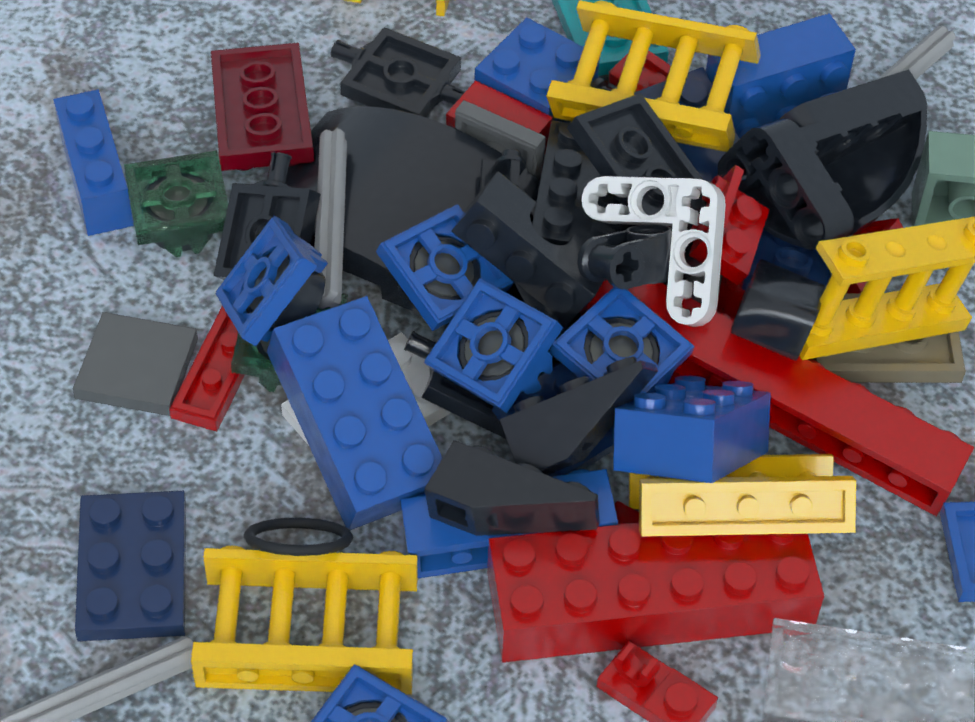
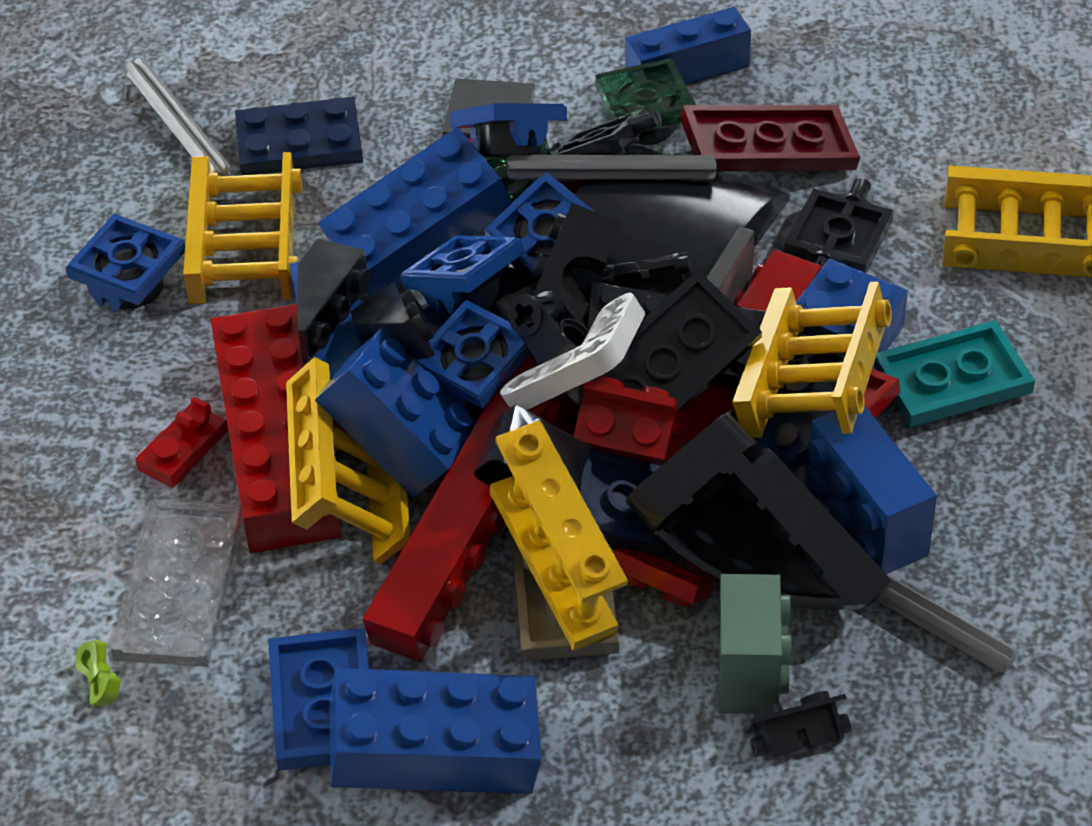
camera: 90 degrees right, 5 degrees down
black piece [243,517,353,556] -> none

